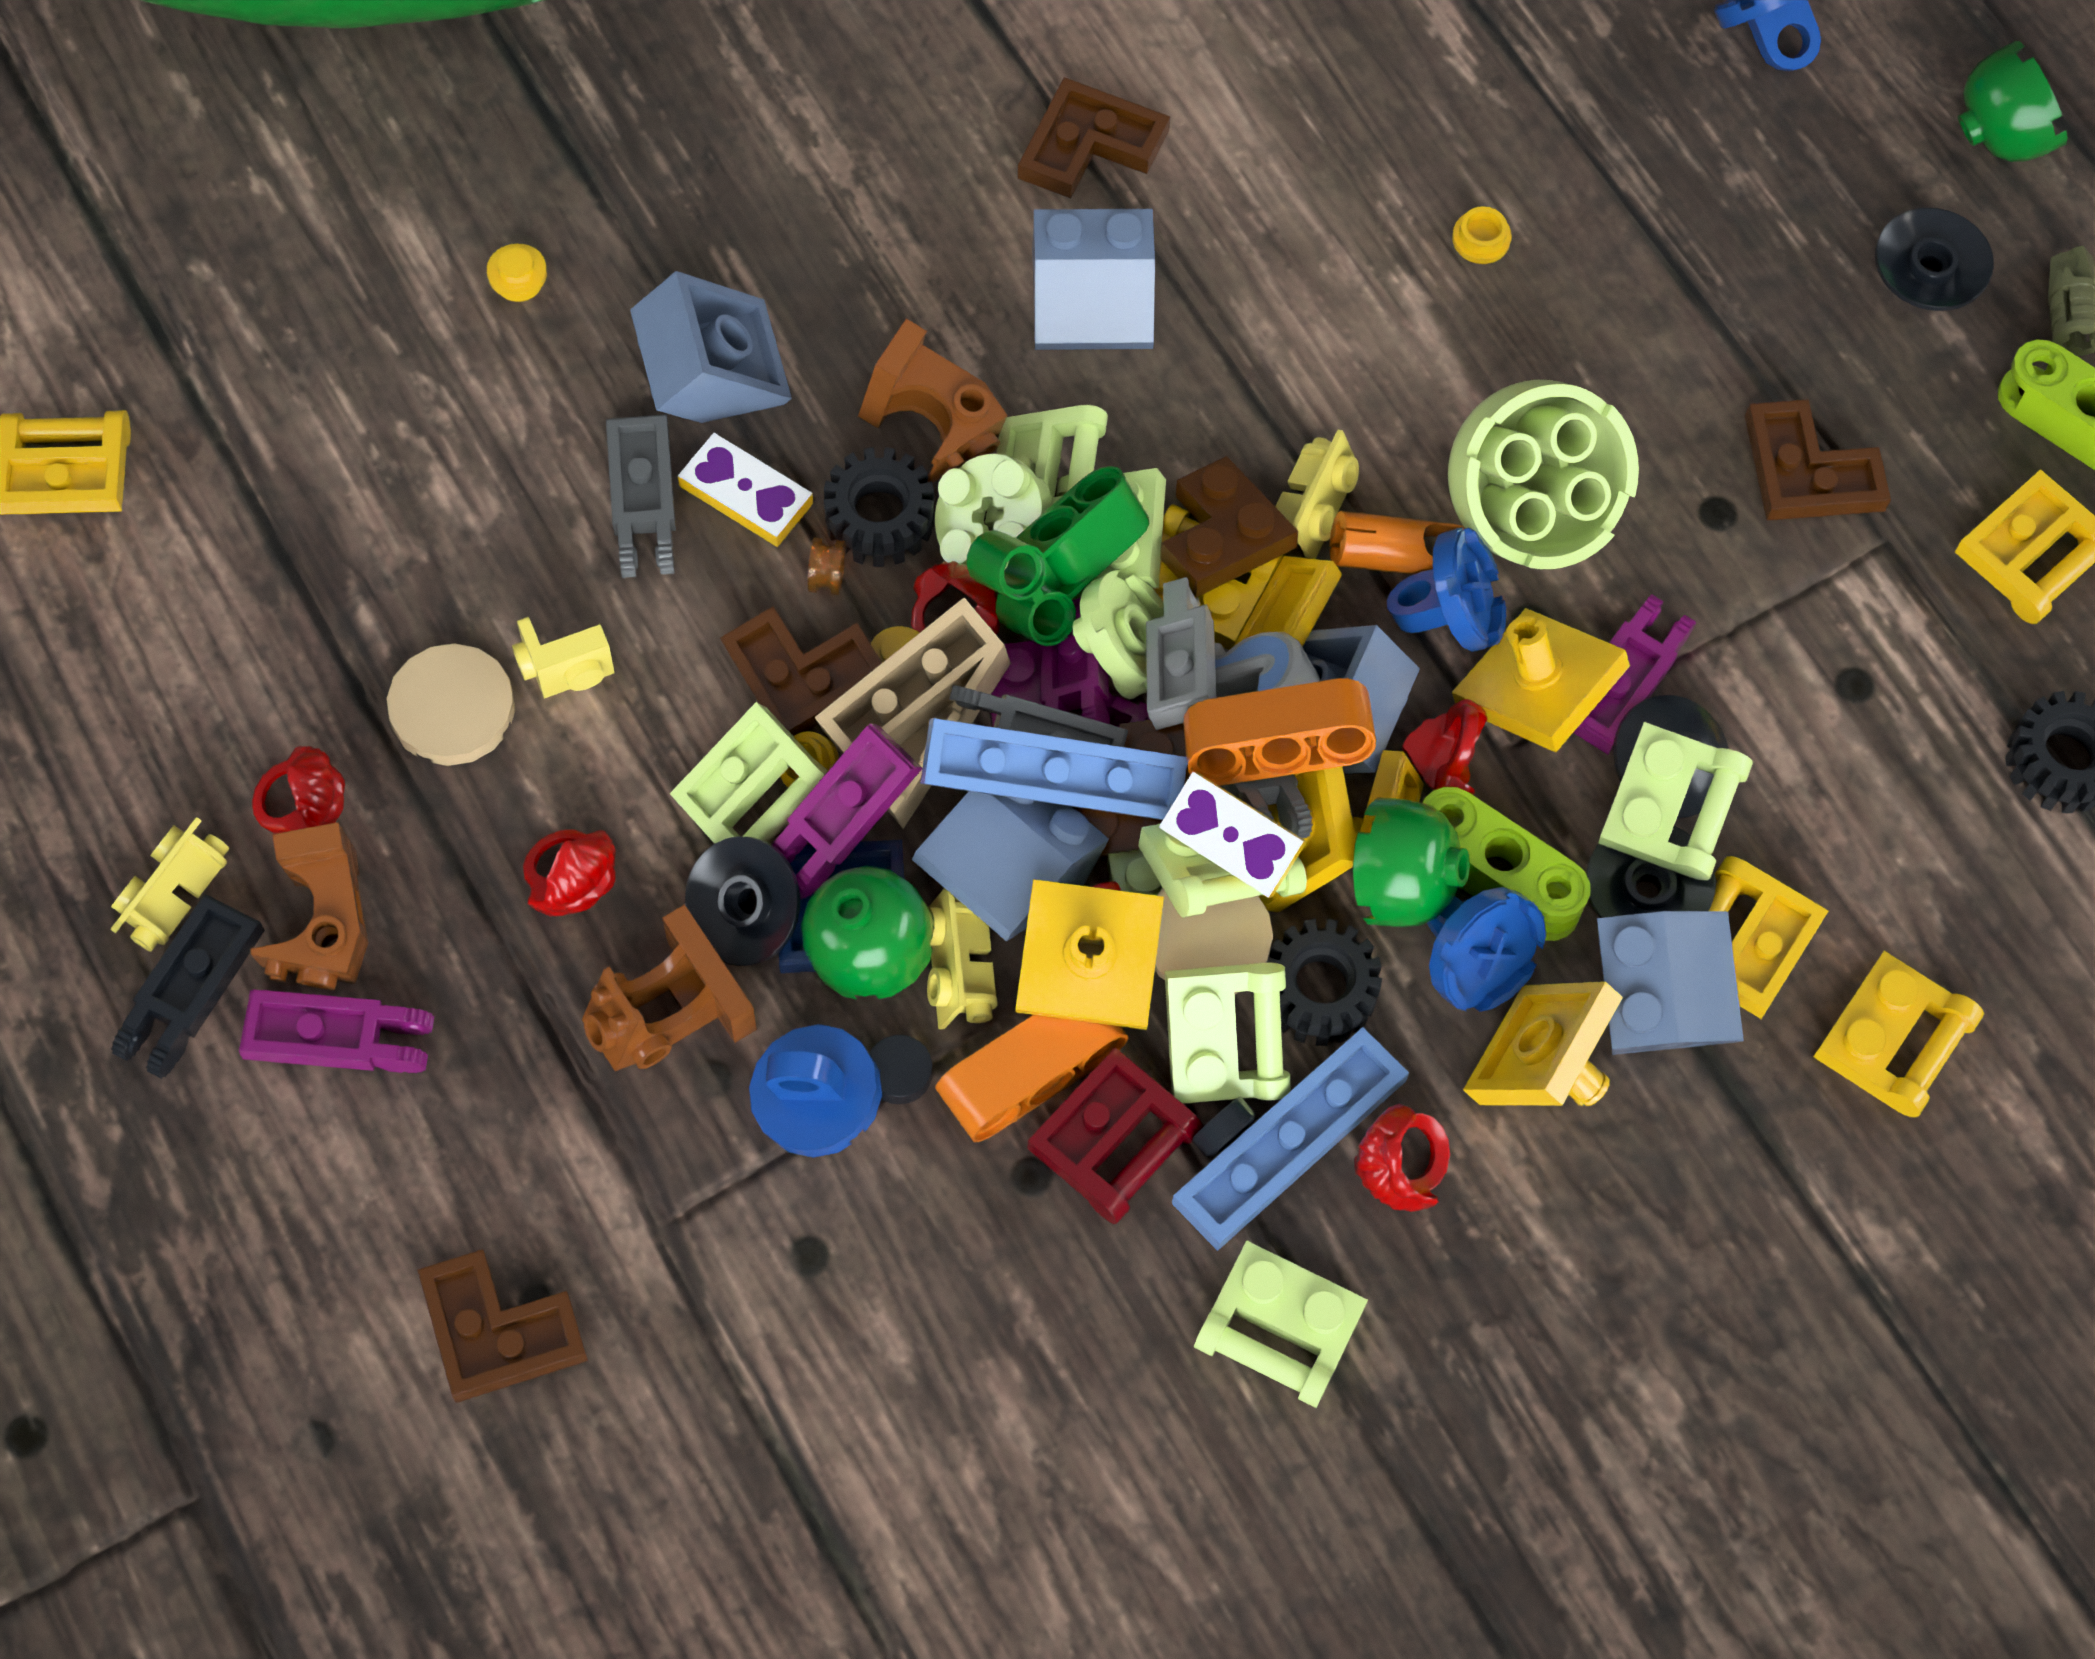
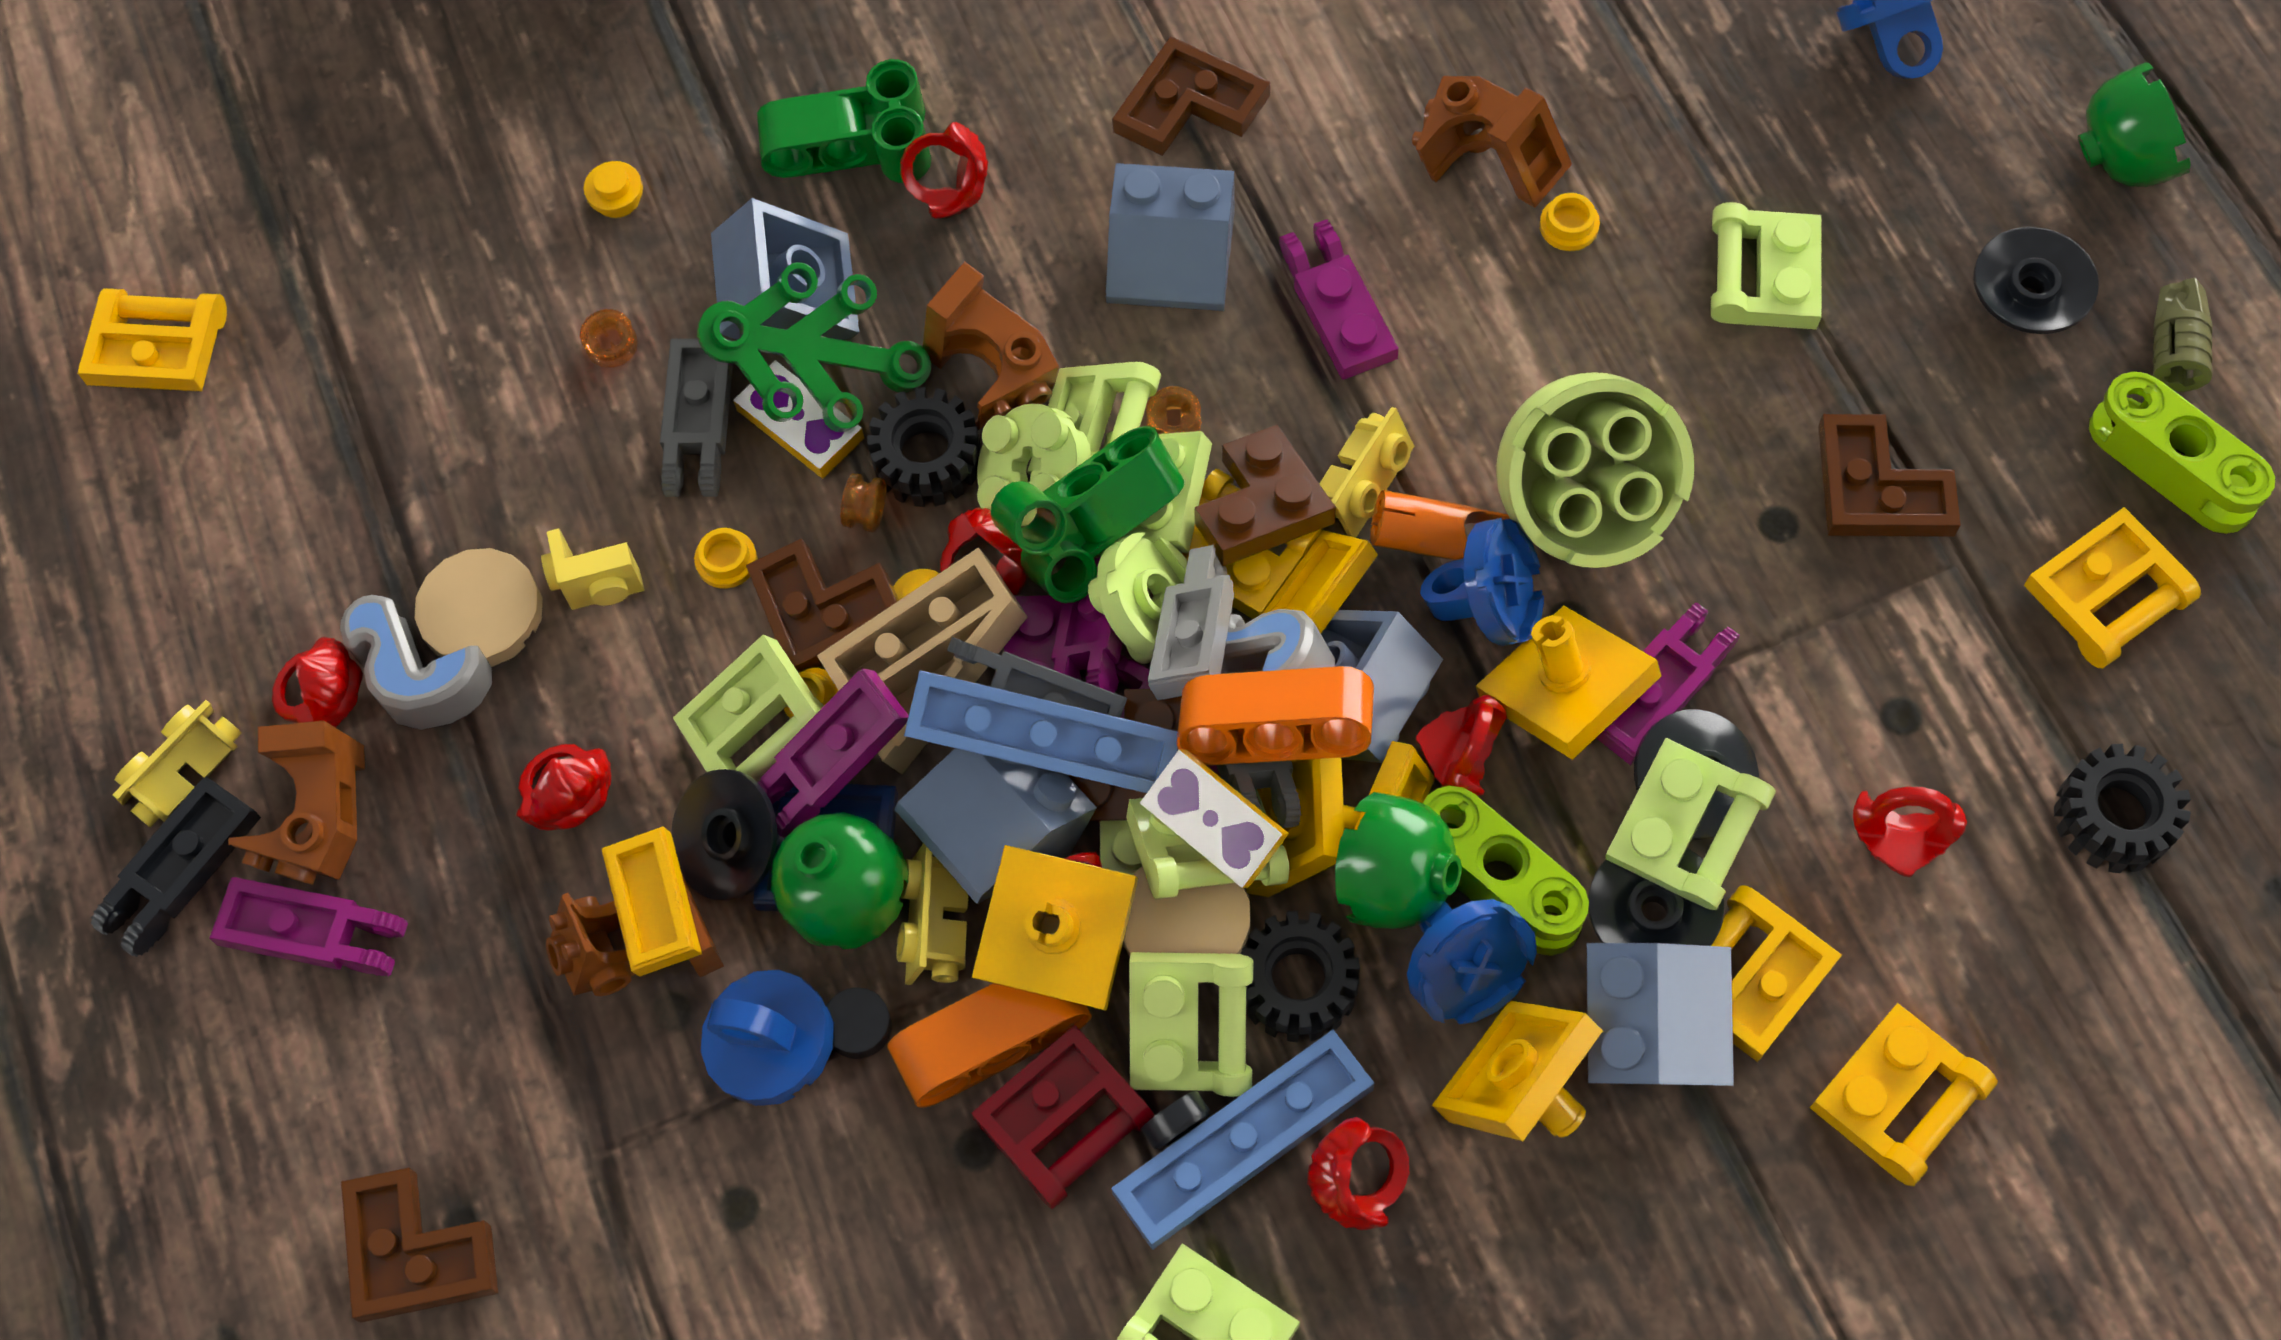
camera: 15 degrees right, 0 degrees up
none -> light grey animal [340,595,492,730]
none -> clear orange bush [580,309,638,368]
none -> yellow tile [601,826,702,977]
none -> yellow plate [694,528,757,589]
none -> green plant [697,262,931,432]
none -> green piece [757,59,931,183]
none -> red piece [900,122,988,219]
none -> clear orange bush [1146,386,1201,434]
none -> magenta hinge [1279,219,1399,380]
none -> dark orange tile [1412,76,1572,208]
none -> yellowish green plate [1711,202,1821,330]
none -> red piece [1853,787,1967,877]

